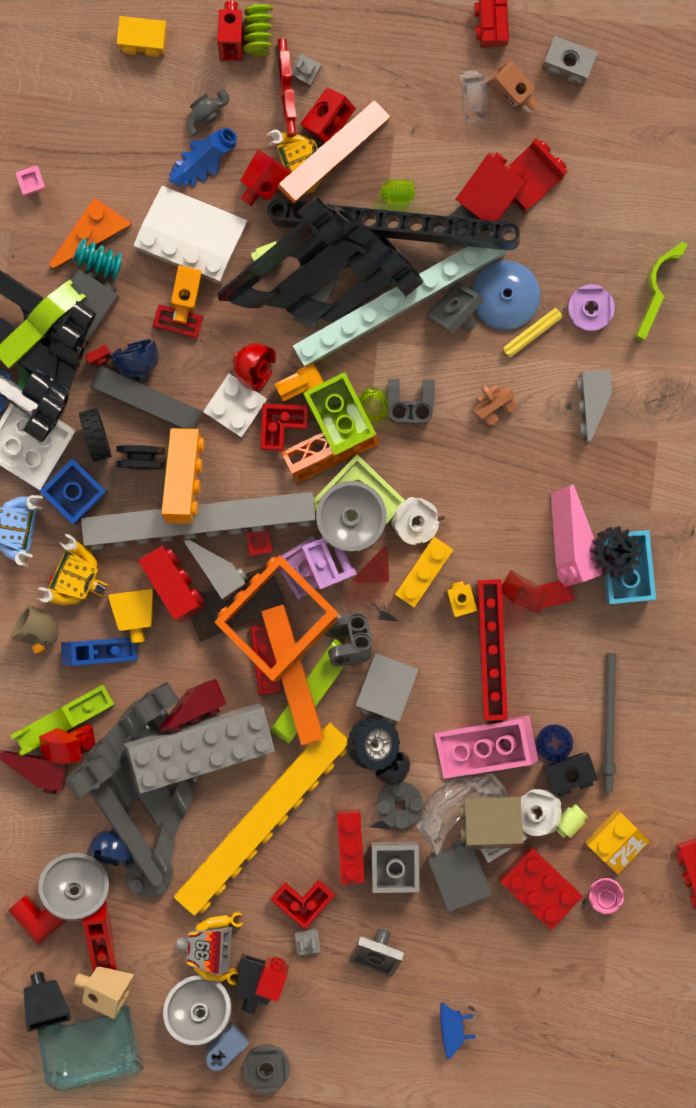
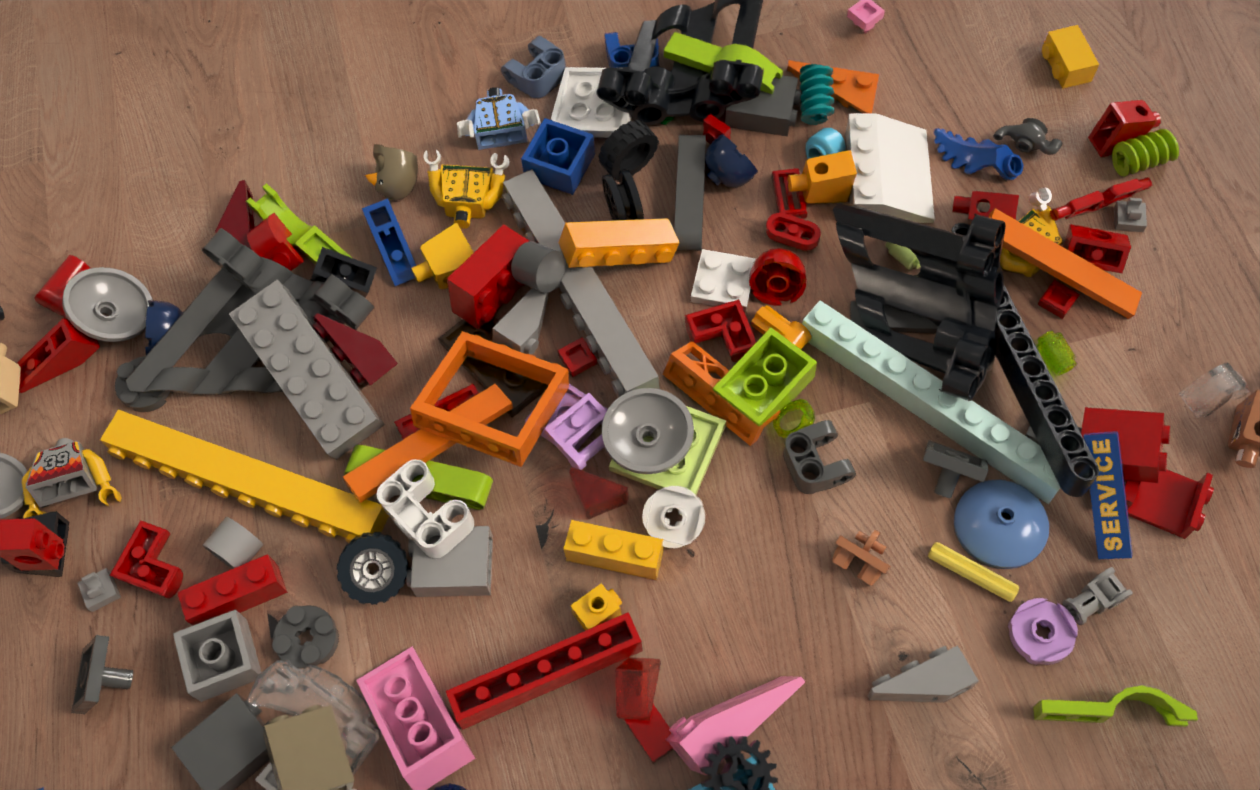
camera: 70 degrees right, 25 degrees down
dark grey piece [325,613,372,666] -> none
black hair [375,752,411,785] -> none
none -> light grey piece [203,517,263,569]
none -> black brick [310,247,377,298]
none -> white beam [377,459,474,559]
none -> dark grey piece [511,241,565,293]
none -> red plate [766,213,821,251]
none -> medium azure head [805,128,846,159]
none -> red tile [1037,280,1080,319]
none -> light grey connector [1063,567,1133,625]
none -> blue tile [1083,431,1133,559]

